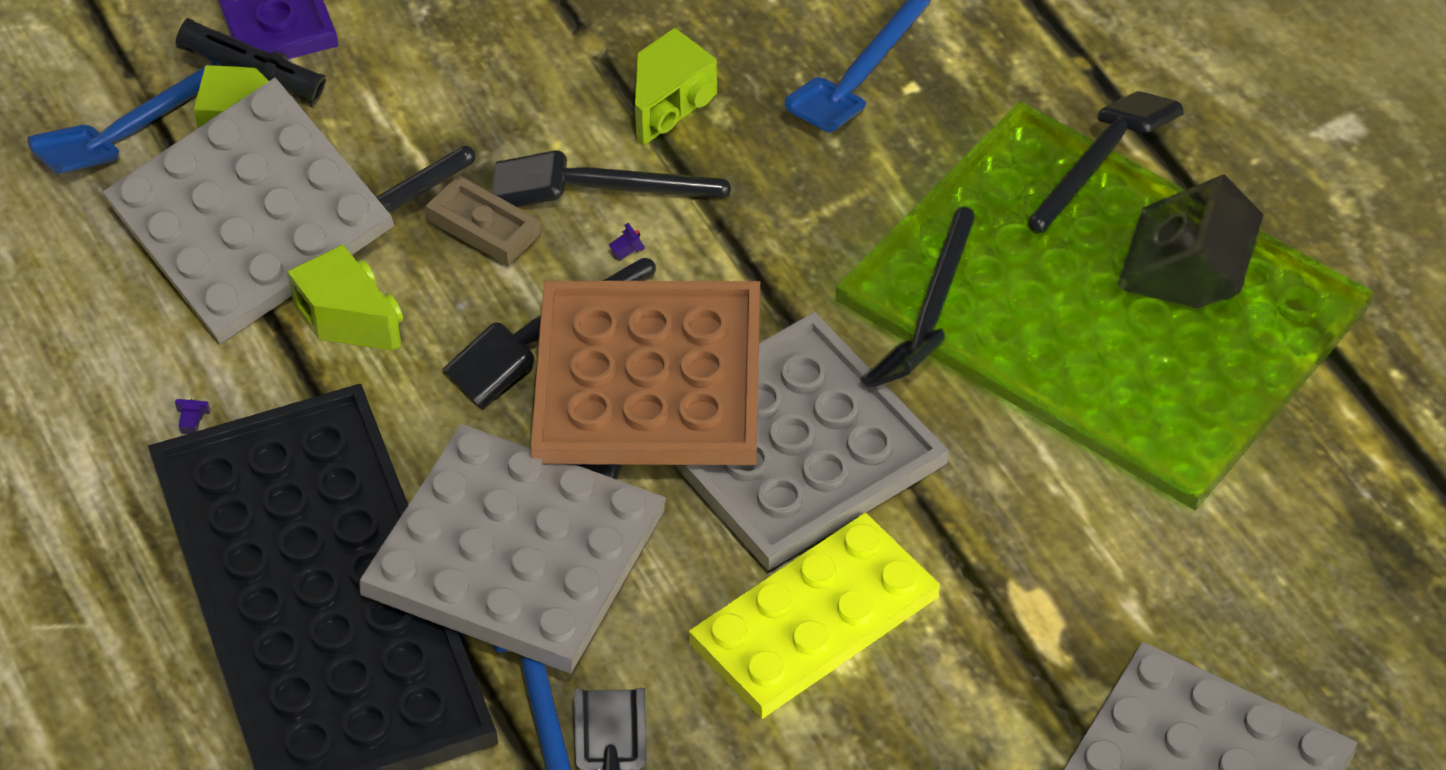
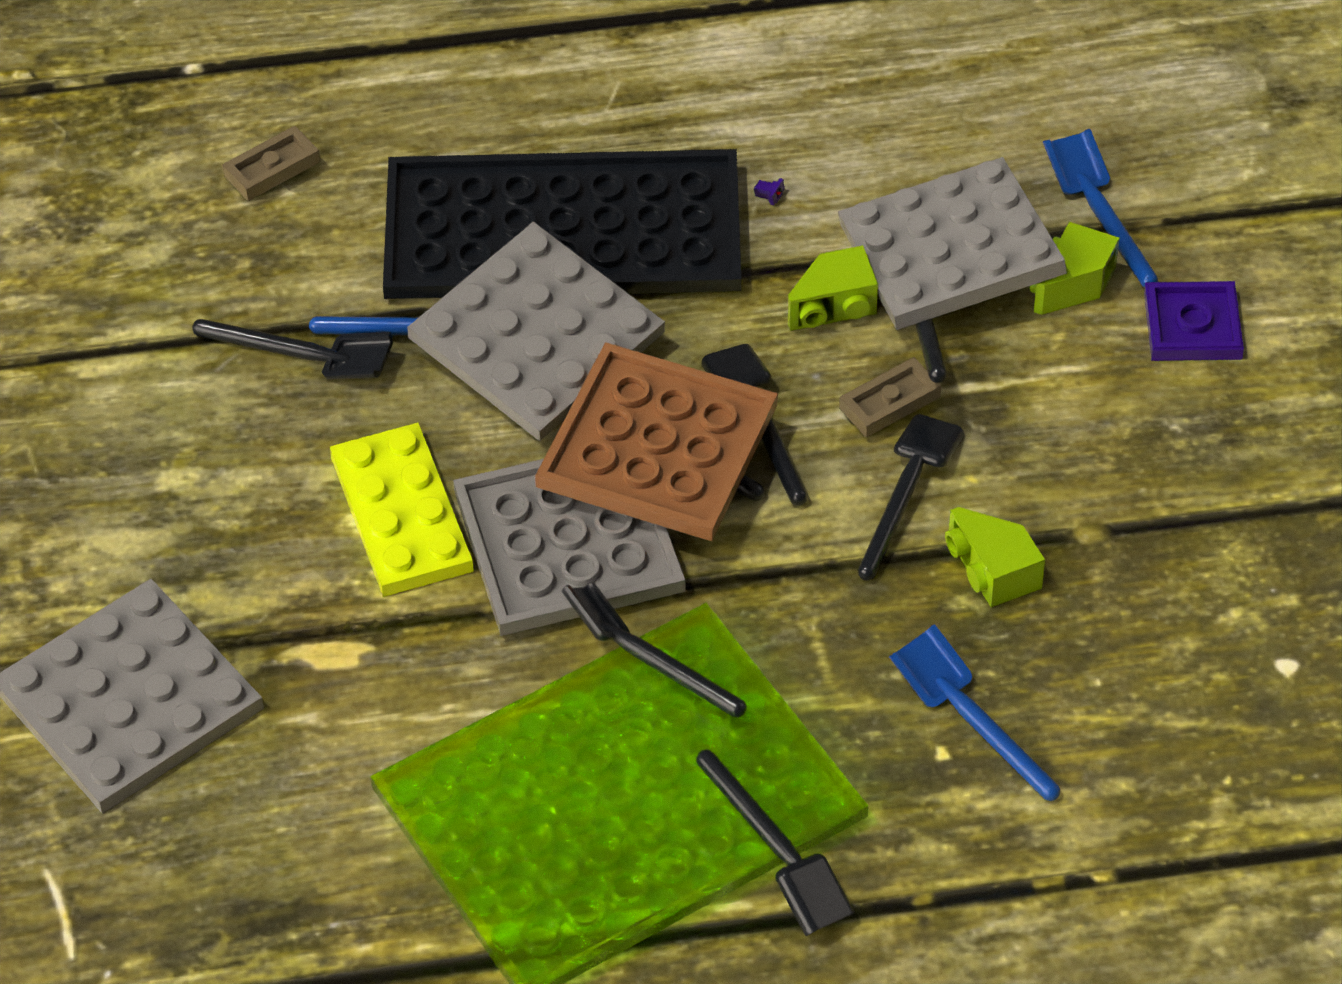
camera: 110 degrees right, 0 degrees up
black pin [175,18,326,105] -> none
dark purple piece [608,223,645,261] -> none
clear smoke slope [1118,174,1264,308] -> none

